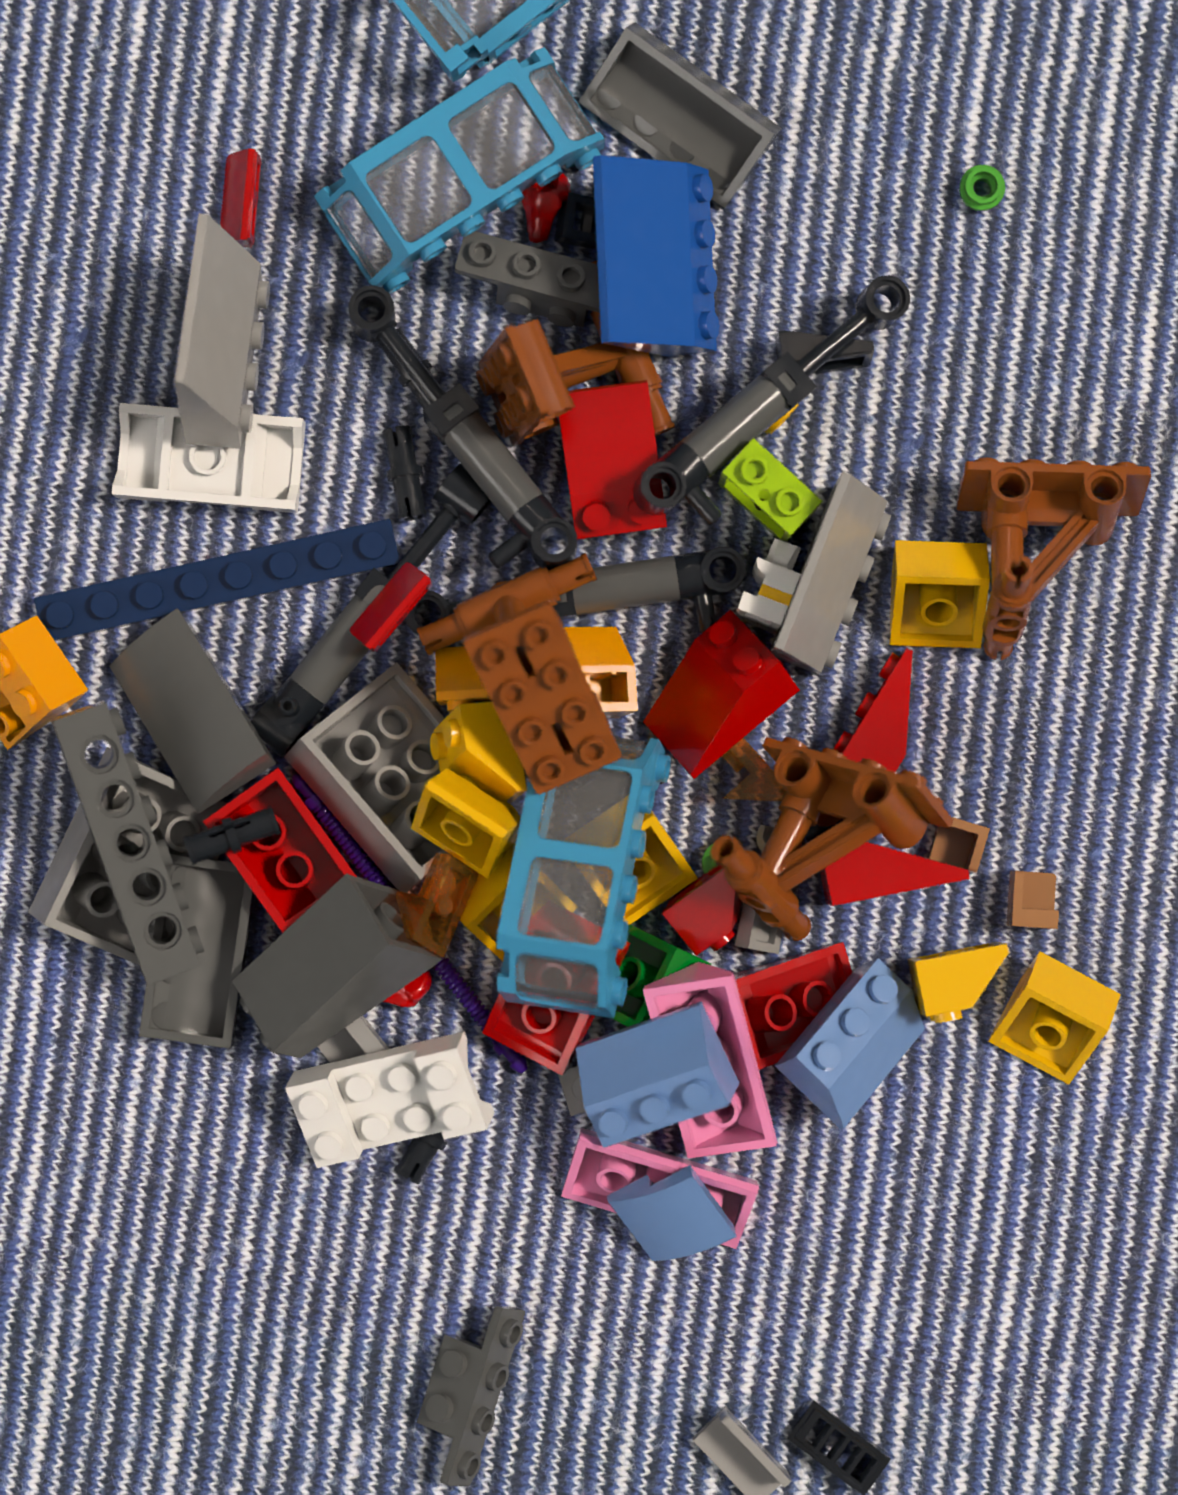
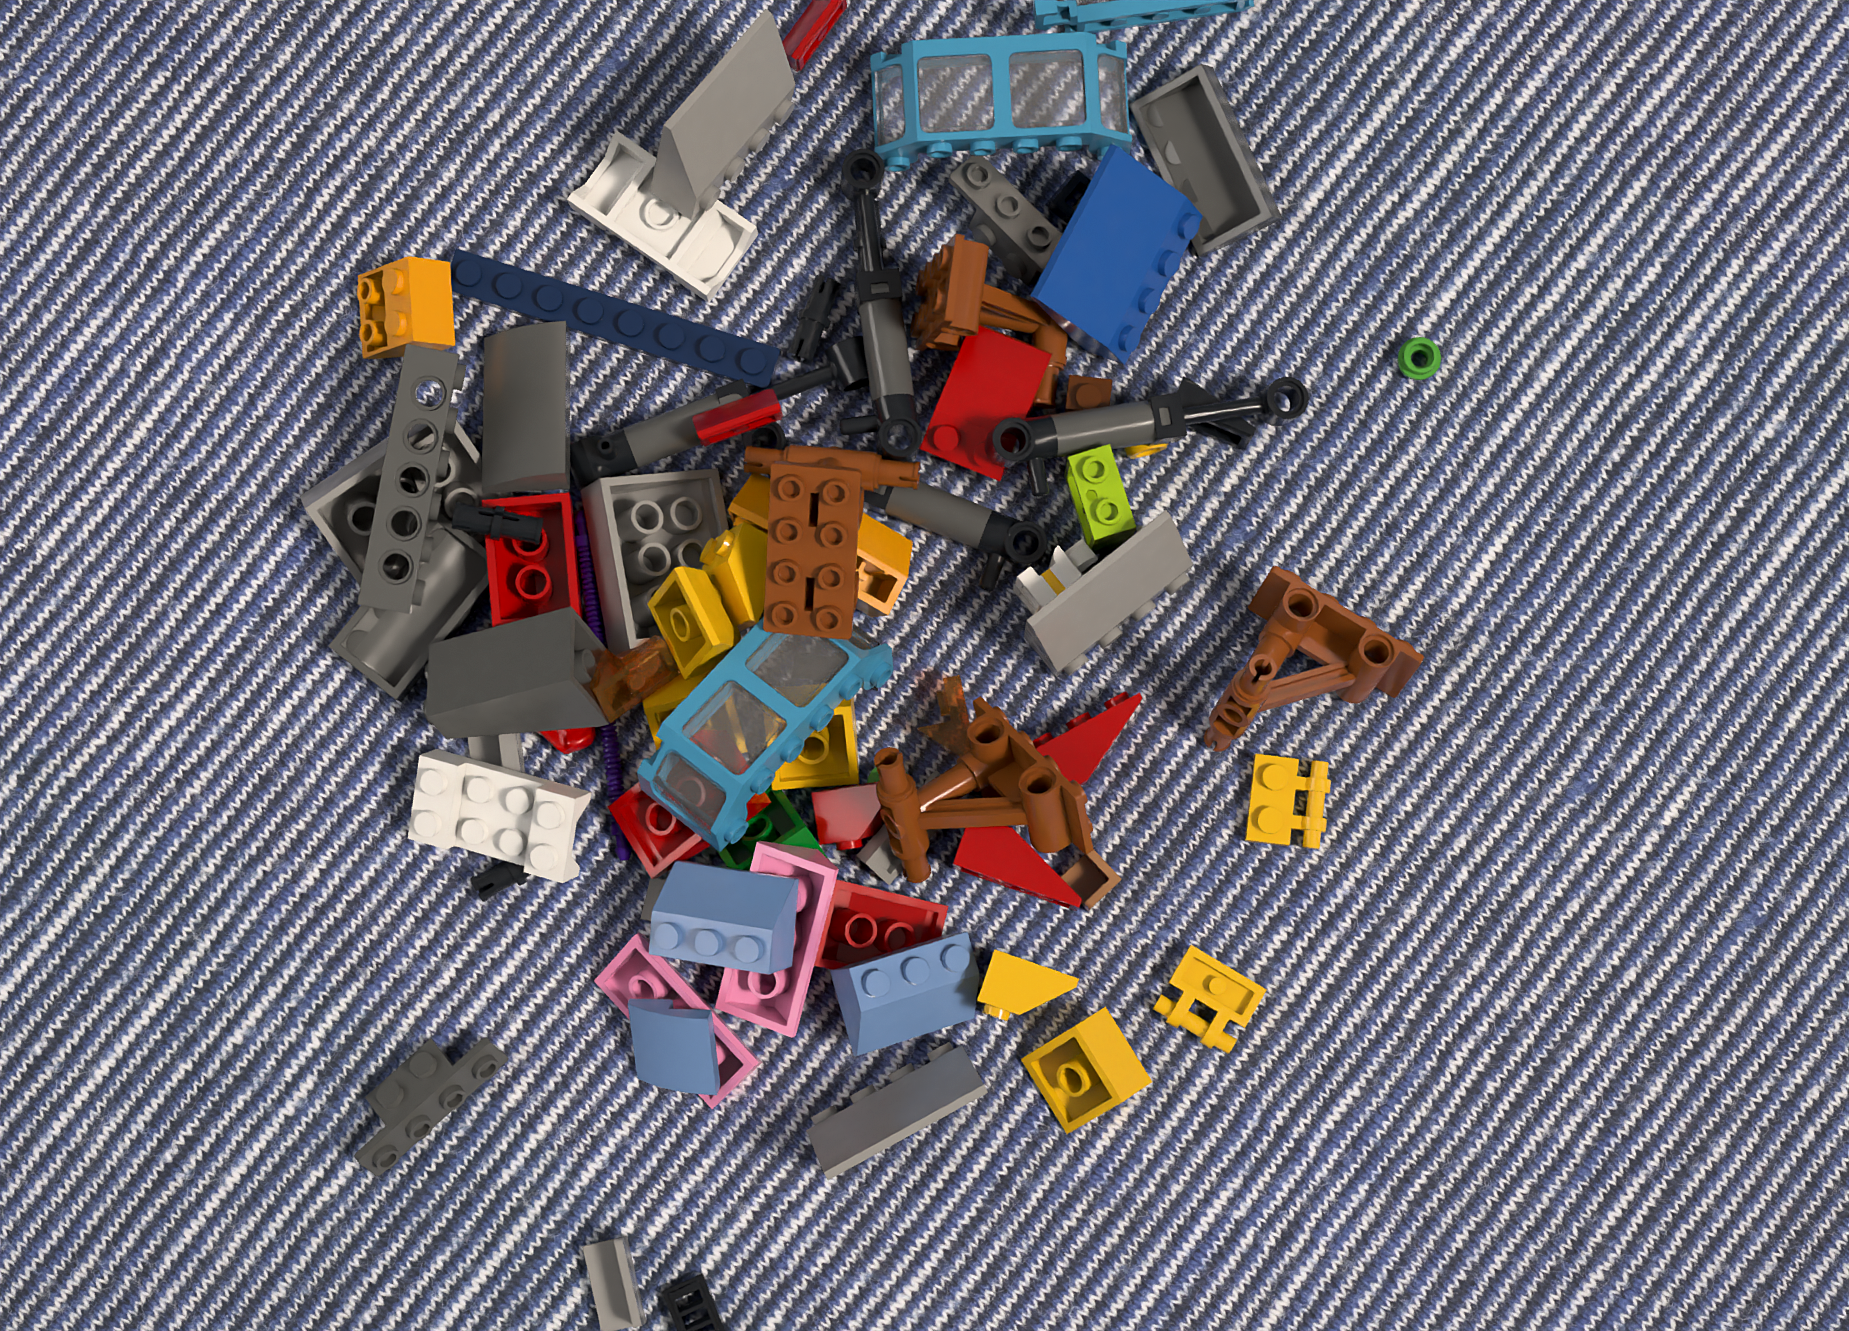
camera: 30 degrees right, 5 degrees down
red animal [522,173,571,243] -> none
red slope [643,610,800,779] -> none
yellow slope [889,540,990,648] -> none
medium nougat panel [1007,871,1059,929] -> none
none -> light grey slope [806,1042,988,1180]
none -> reddish brown brick [1065,375,1113,412]
none -> yellow plate [1153,945,1267,1054]
none -> yellow plate [1245,754,1331,849]

